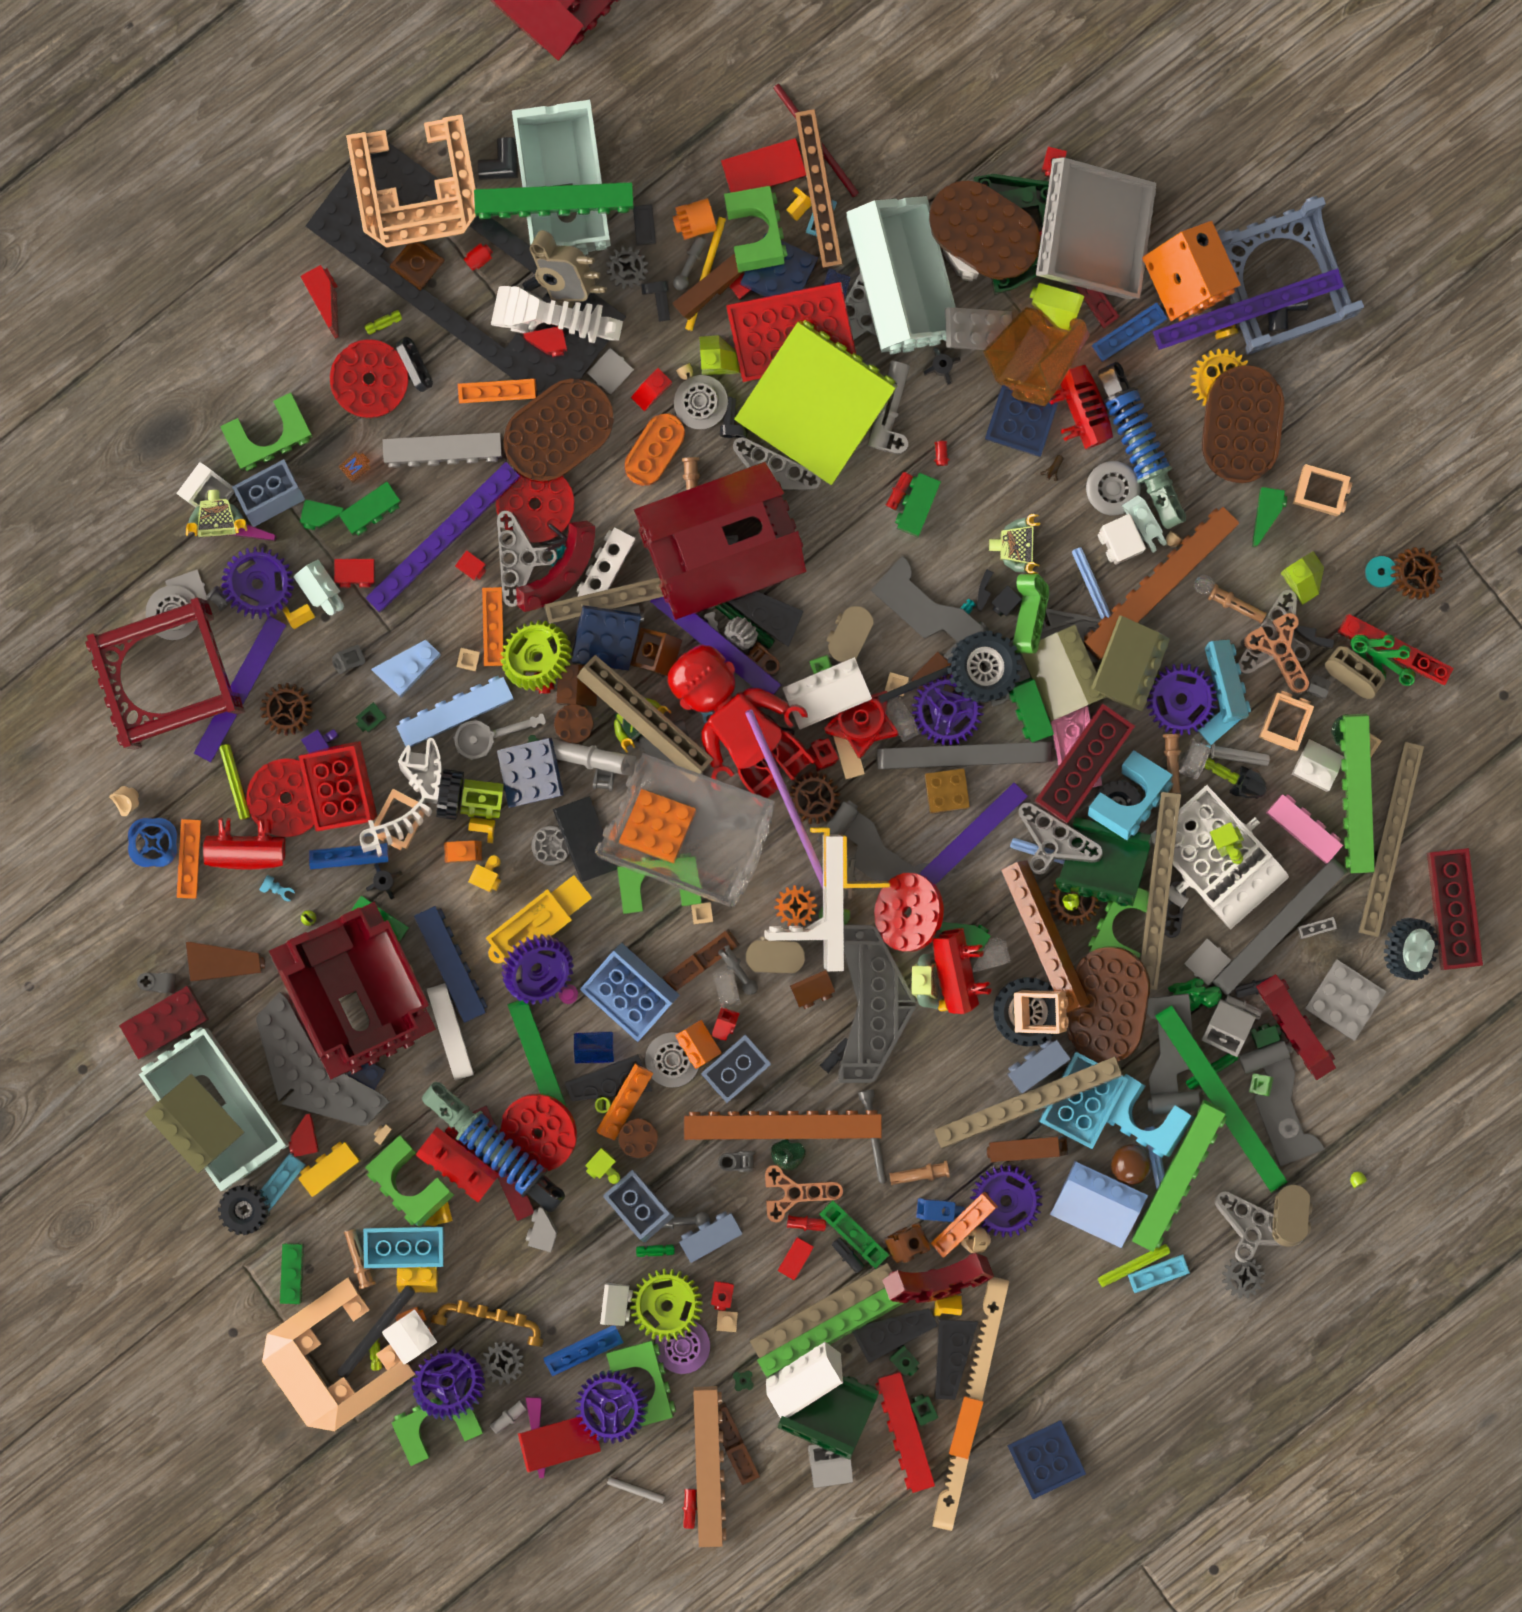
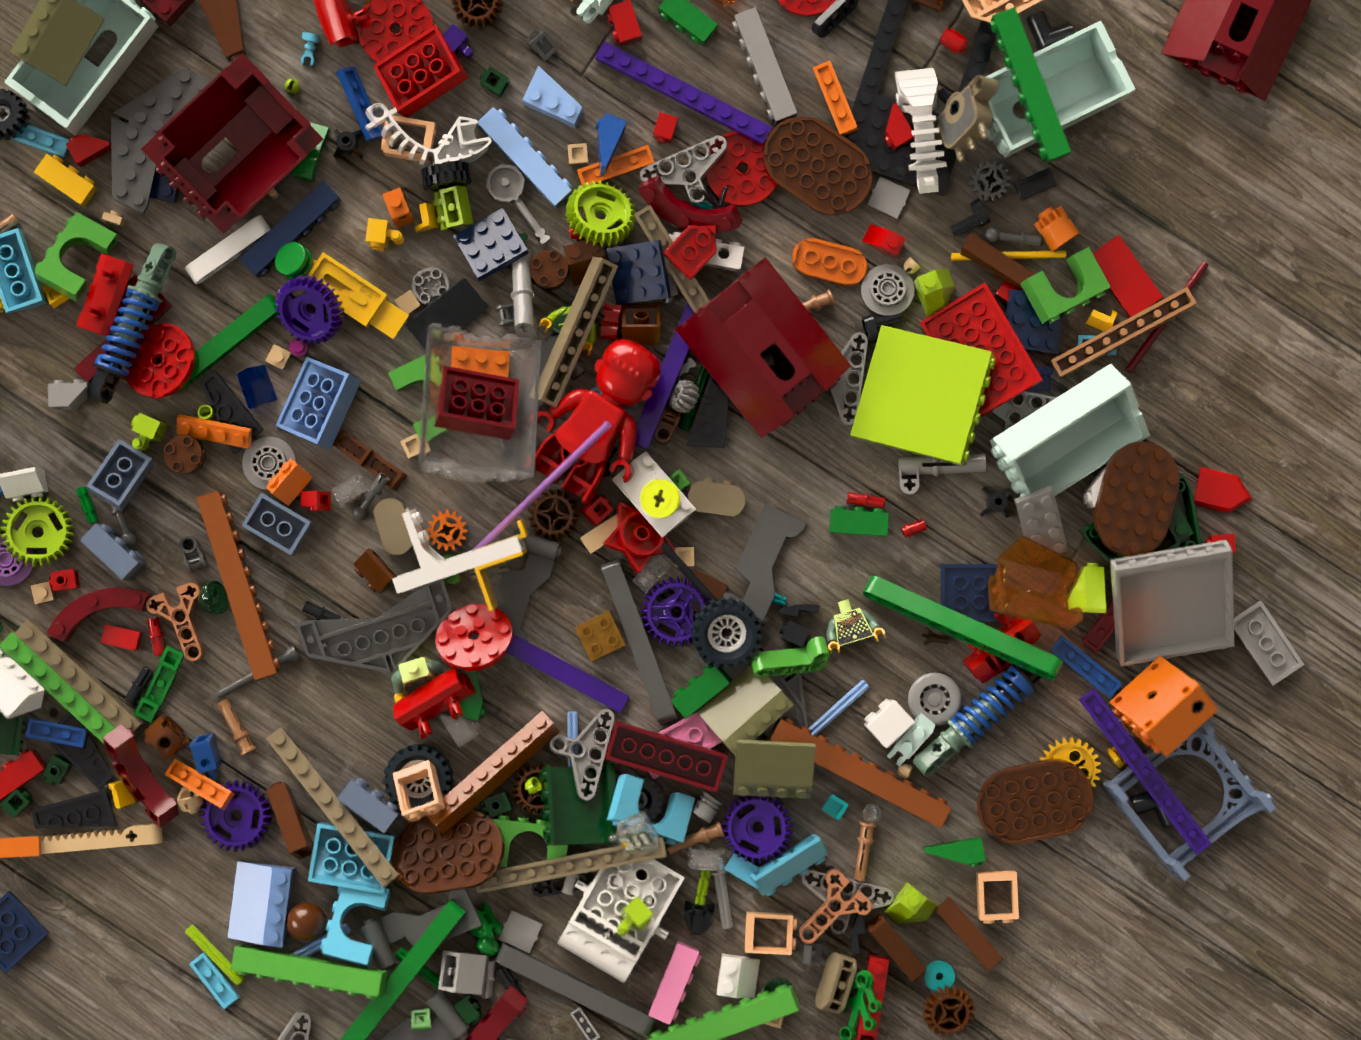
camera: 70 degrees right, 0 degrees up
none -> blue tile [25,718,88,749]
none -> dark red brick [46,588,153,642]
none -> tan plate [265,344,292,370]
none -> green head [275,242,313,280]
none -> tan tile [394,290,421,315]
none -> dark red slope [434,366,519,440]
none -> dark green brick [482,791,513,818]
none -> blue slope [595,113,627,176]
none -> red leg [601,303,622,341]
none -> clear torso [609,811,659,854]
none -> neon yellow piece [640,479,681,518]
none -> red tile [663,225,717,280]
none -> light grey piece [692,791,723,823]
none -> teal panel [821,793,849,821]
none -> green beam [863,576,1063,681]
none -> reddish brown slope [866,913,927,981]
none -> reddish brown slope [935,897,1003,971]
none -> red tile [1193,467,1252,513]
none -> light grey plate [1234,601,1305,686]

